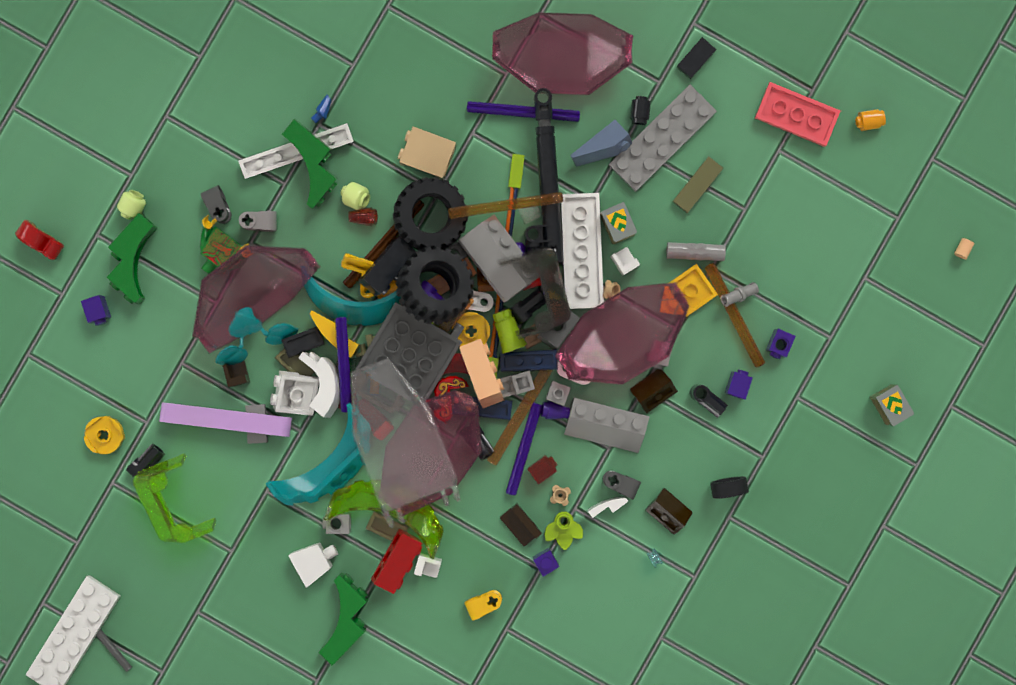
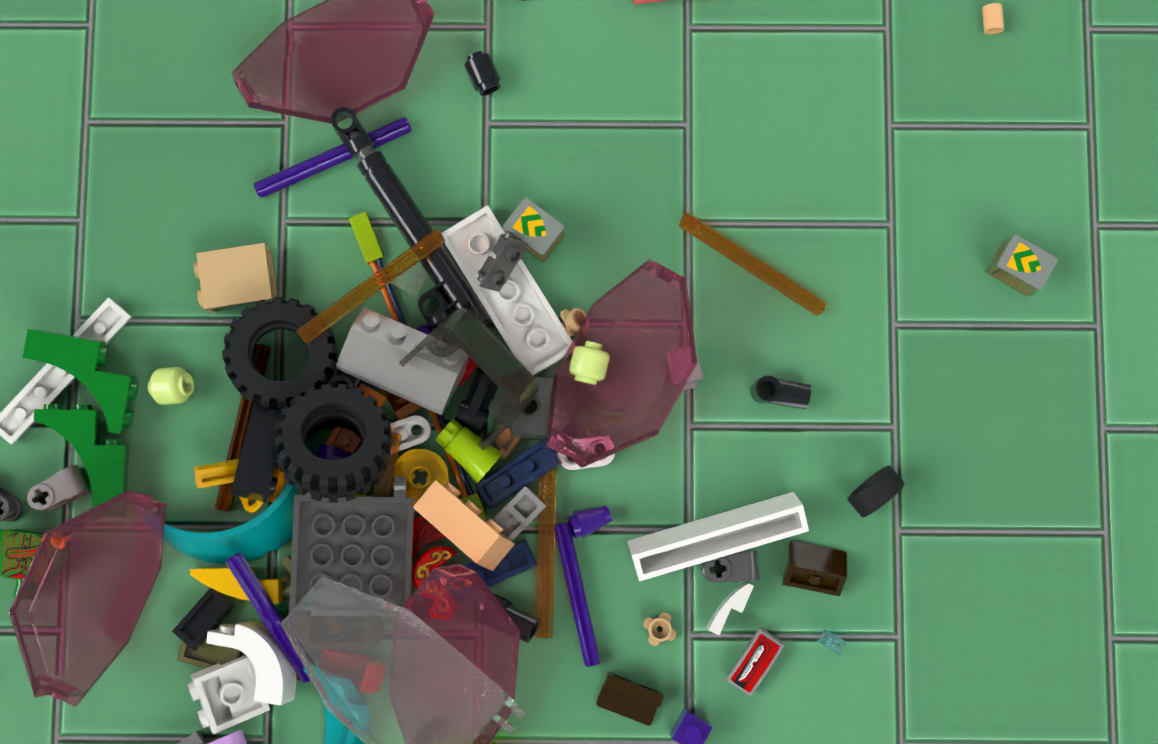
camera: 20 degrees left, 5 degrees down
teal plant [215,307,299,365] -> none
dark brown panel [223,361,250,387] -> none
blue bar [311,94,331,123] -> none
clear red cone [348,207,378,226] -> none
clear red brick [527,454,557,485] -> none
light grey brick [545,381,571,406] -> none
lime plate [545,512,583,550] -> none
light grey slope [564,397,650,453] -> none
sand blue slope [570,120,632,167] -> none
light grey plate [609,85,717,192] -> none
white panel [611,247,640,276] -> none
dark brown panel [630,369,678,414] -> none
yellow tile [660,263,718,317] -> none
light grey axle [666,242,726,261] -> none
olive tile [672,156,723,213] -> none
light grey pin [720,282,759,307] -> none
dark purple brick [725,369,753,400] -> none
dark purple brick [766,329,796,359] -> none
none -> green arch [34,404,129,516]
none -> dark grey hinge [477,231,529,292]
none -> yellowish green head [569,341,610,385]
none -> white brick [627,492,809,581]
none -> slope [726,627,785,697]

